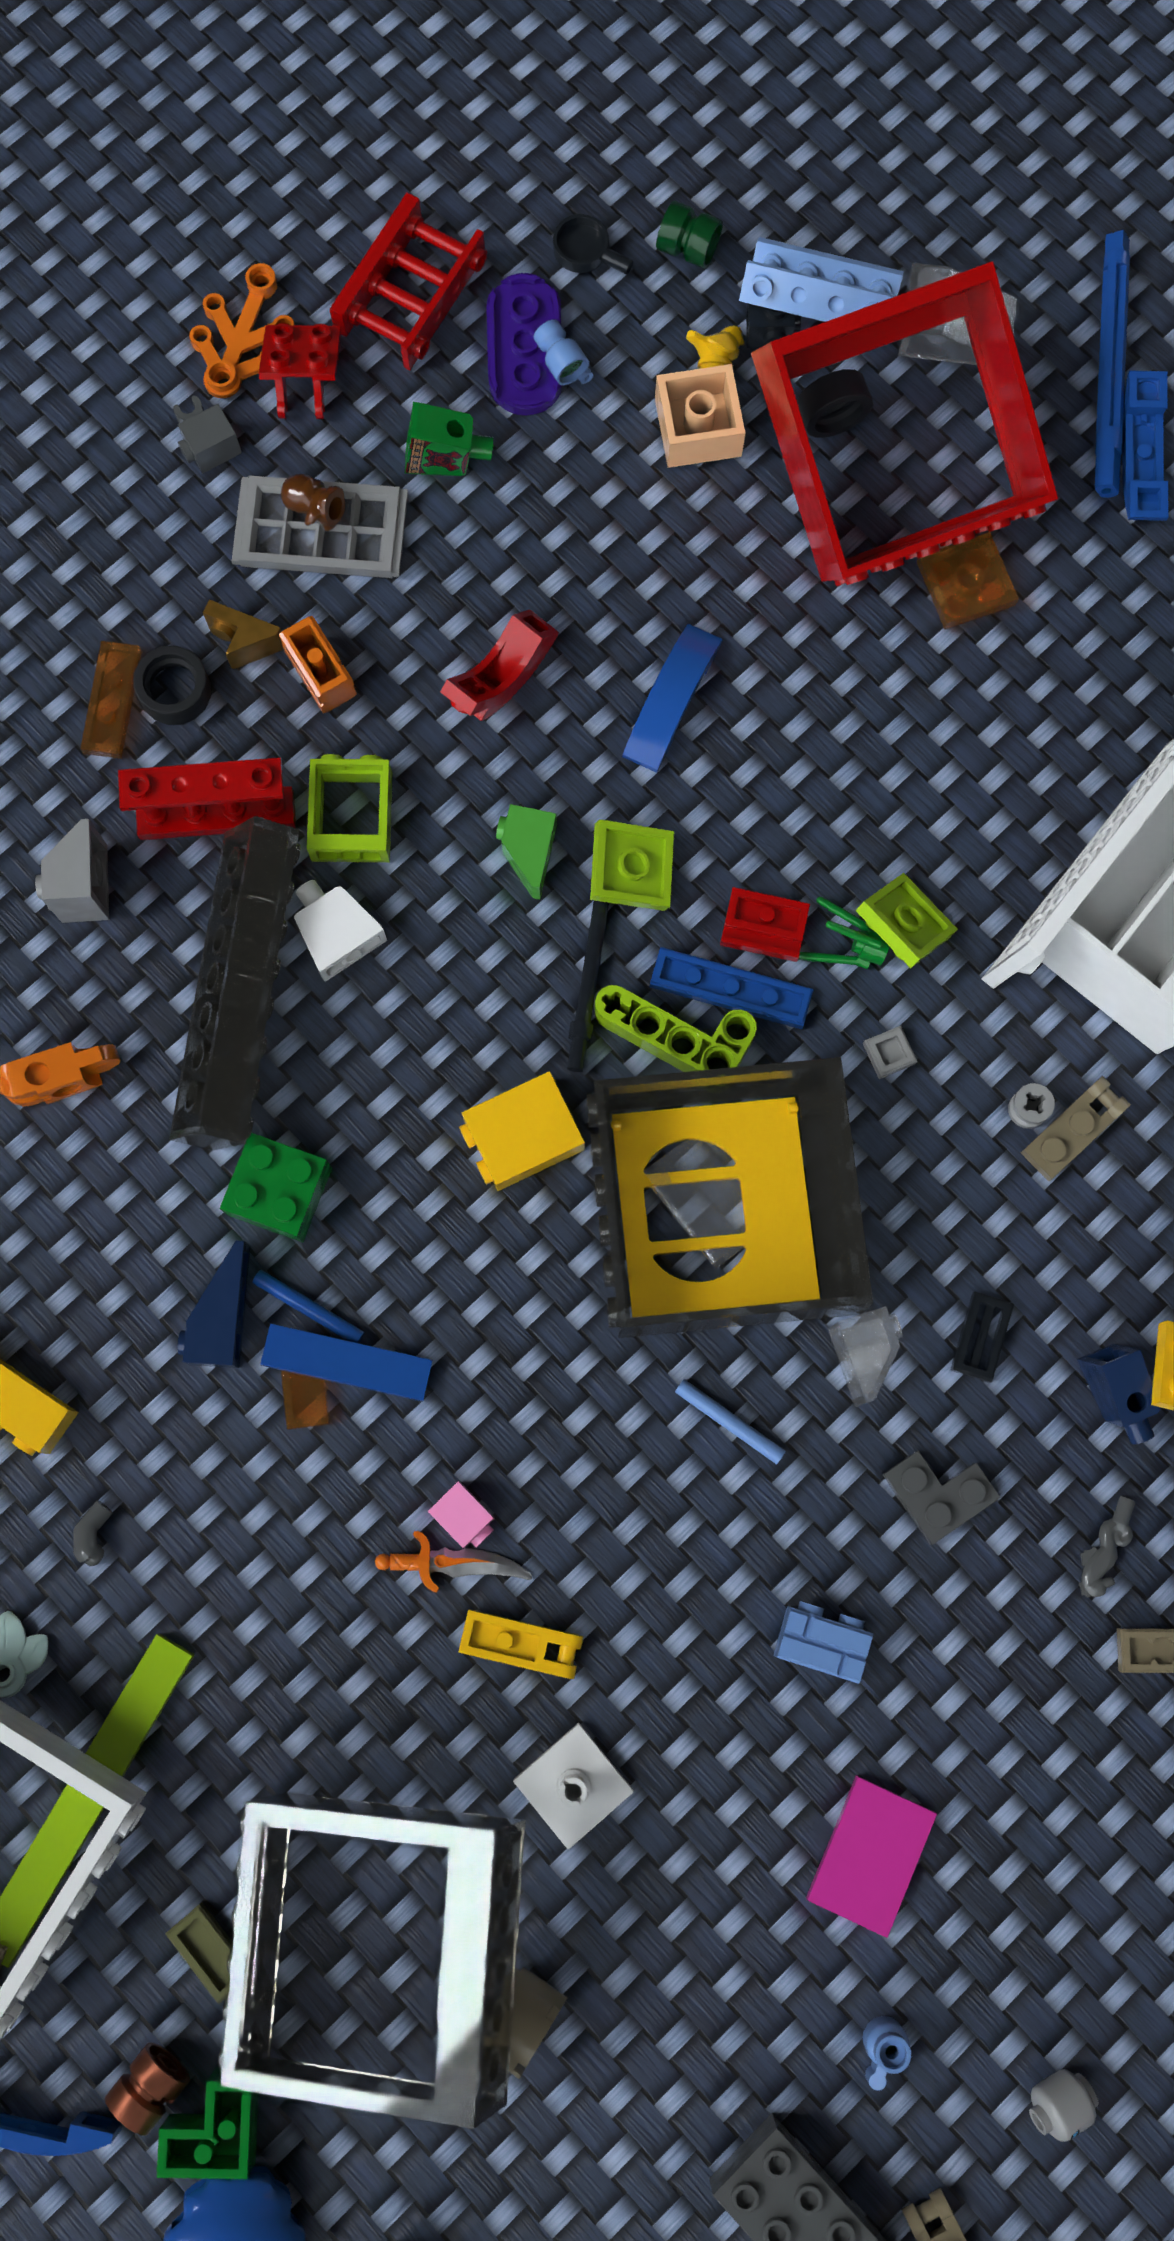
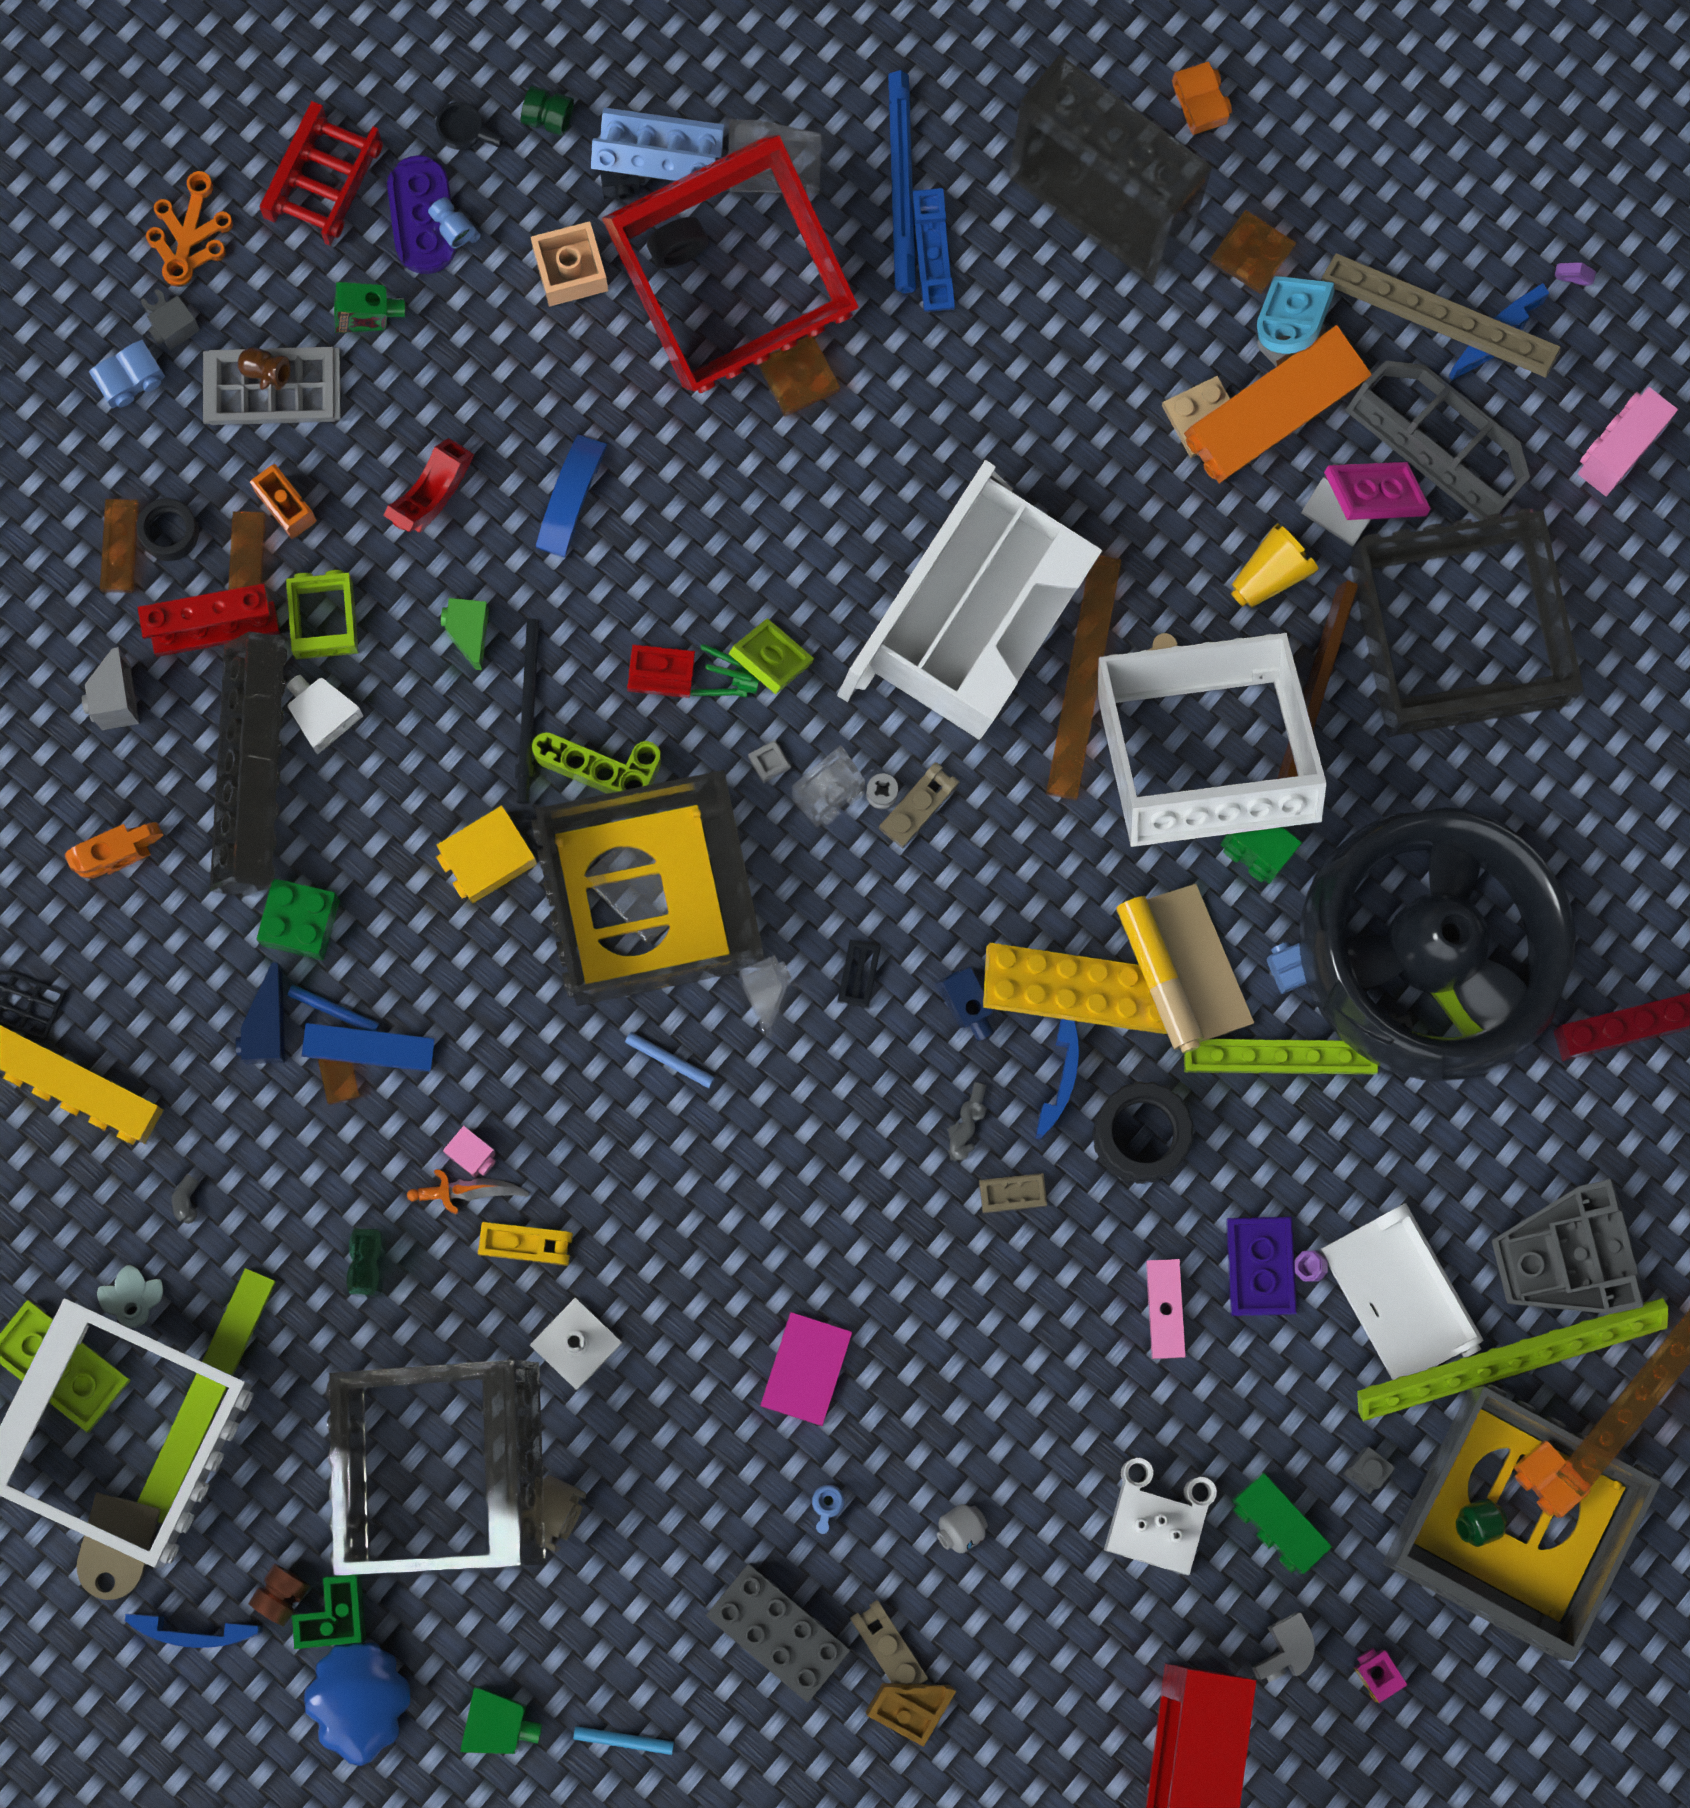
camera: 10 degrees left, 0 degrees up
olive tile [165,1902,255,2005] -> none
pearl gold slope [203,600,283,669] -> none
red plate [258,323,341,419] -> none
lime plate [590,819,674,911] -> none
blue tile [649,947,814,1030] -> none
yellow animal [686,325,745,369] -> none
medium blue brick [774,1601,873,1684] -> none
dark grey plate [882,1451,1000,1545] -> none
none -> medium blue brick [89,340,165,408]
none -> clear orange tile [228,511,266,590]
none -> clear green brick [346,1228,386,1298]
none -> clear slope [792,745,865,828]

